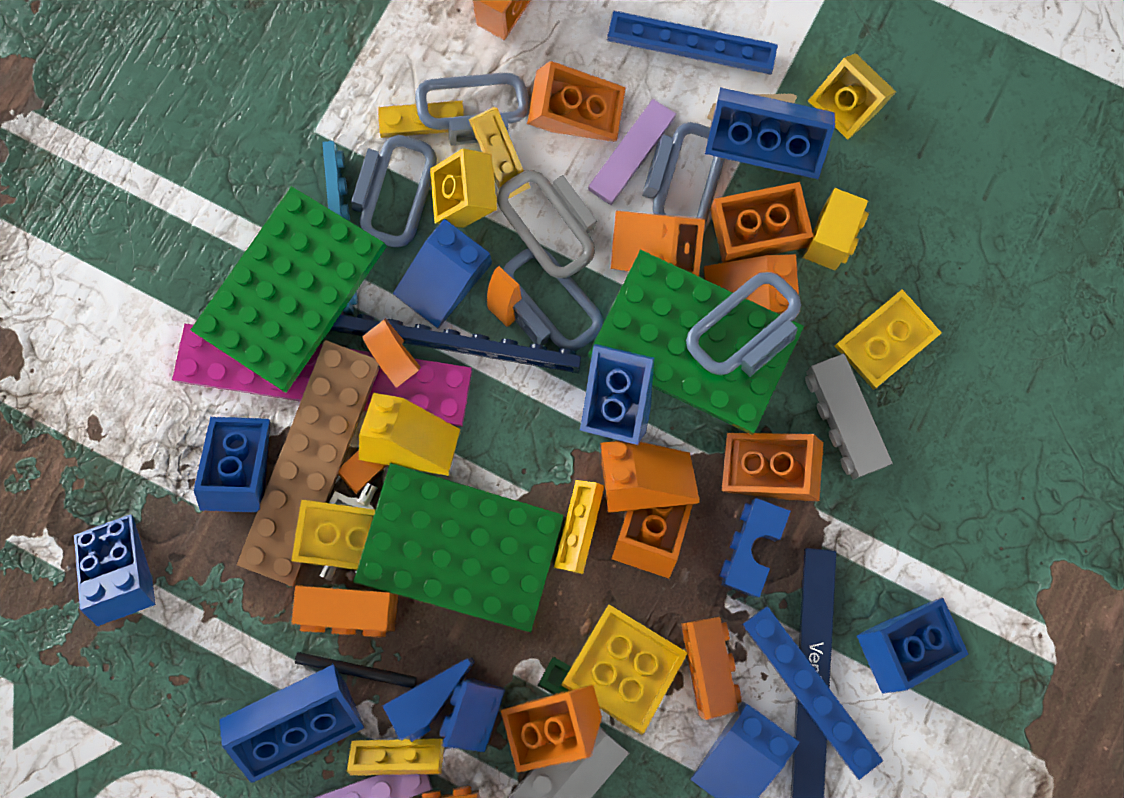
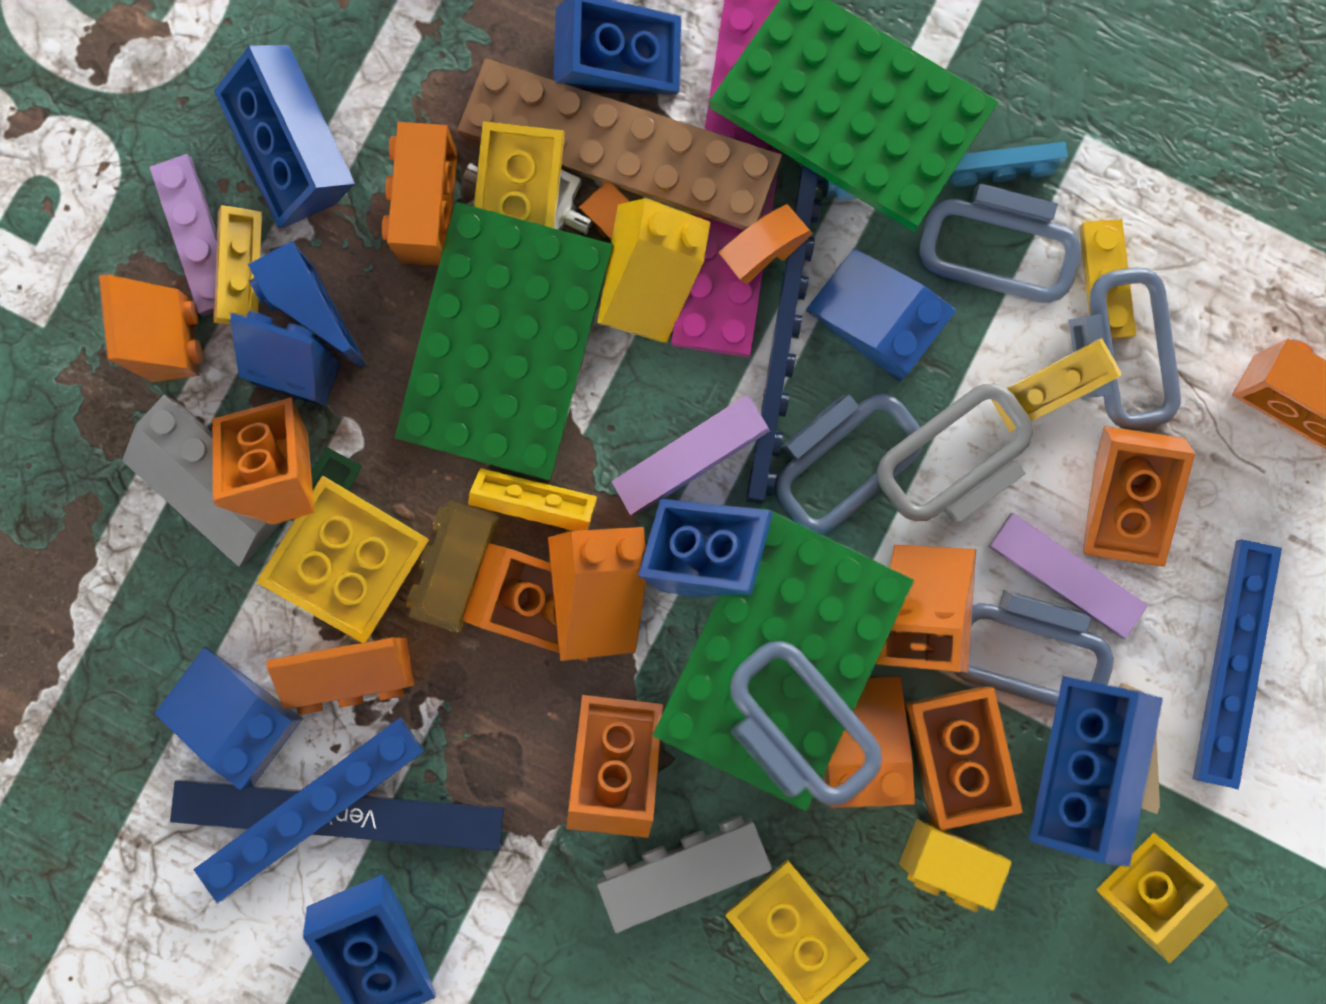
camera: 85 degrees right, 5 degrees up
black bar [295,652,417,689] -> none
yellow brick [430,148,497,228] -> none
orange slope [487,266,522,327] -> none
blue arch [719,498,790,598] -> none
none -> clear yellow brick [406,500,500,633]
none -> lavender tile [611,395,770,517]

